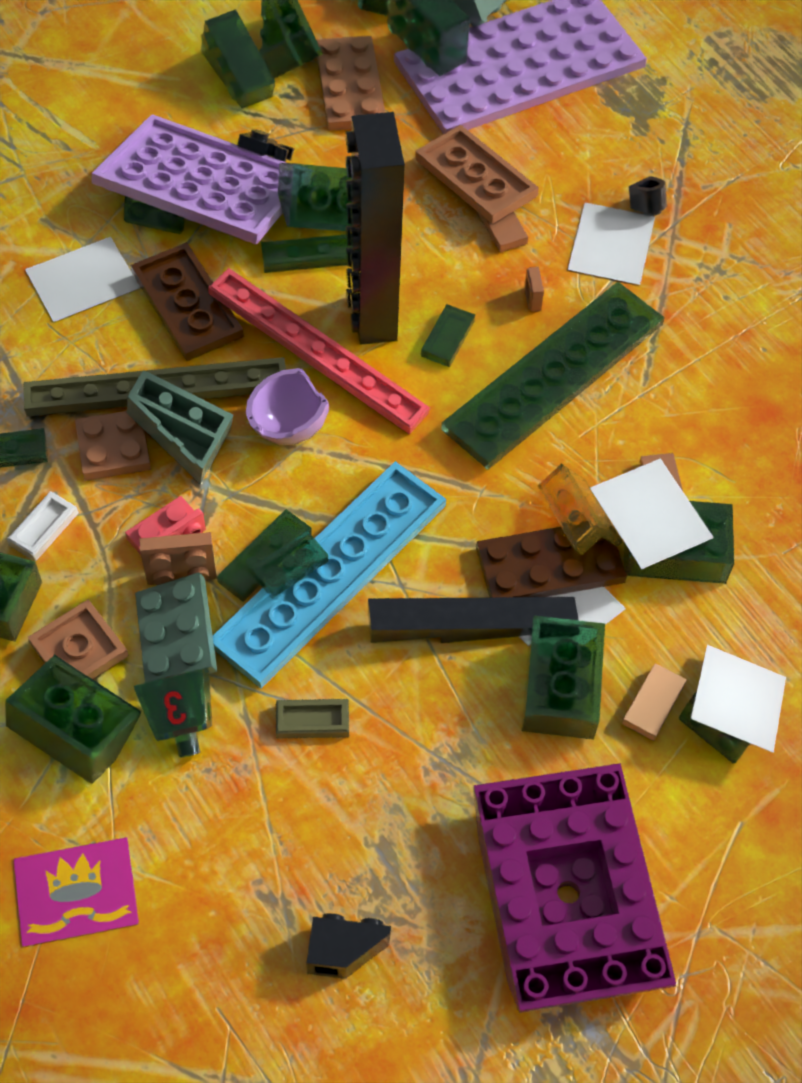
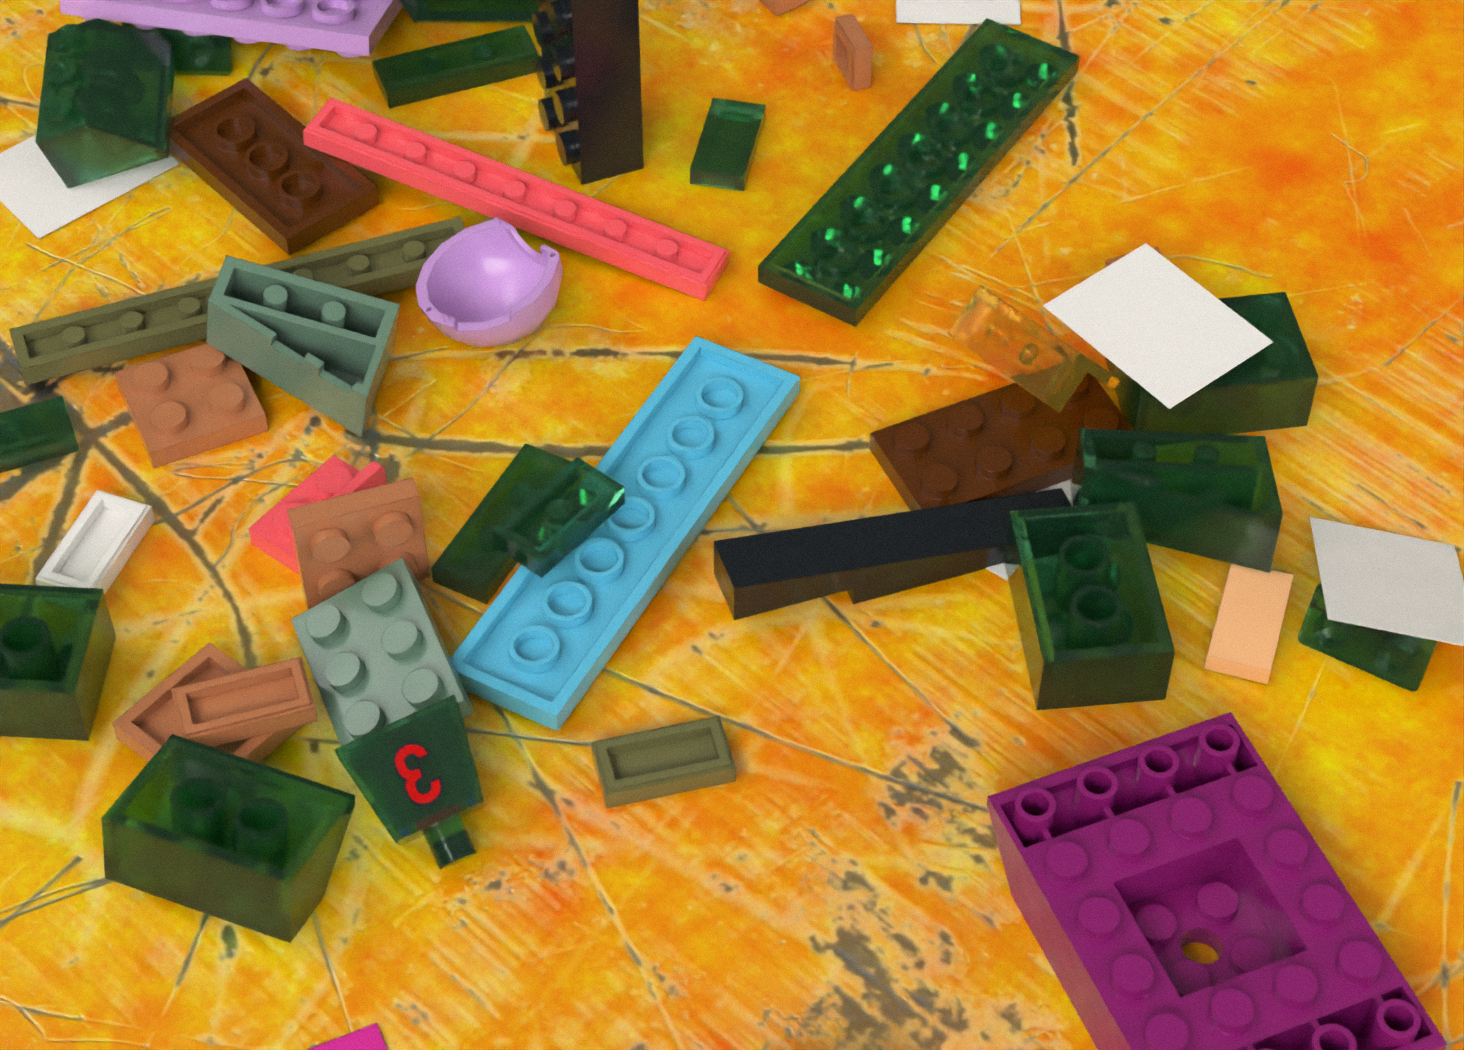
camera: 10 degrees left, 10 degrees down
none -> clear green slope [35,18,176,189]
none -> nougat tile [171,657,318,754]
none -> clear green wedge [1070,428,1283,573]

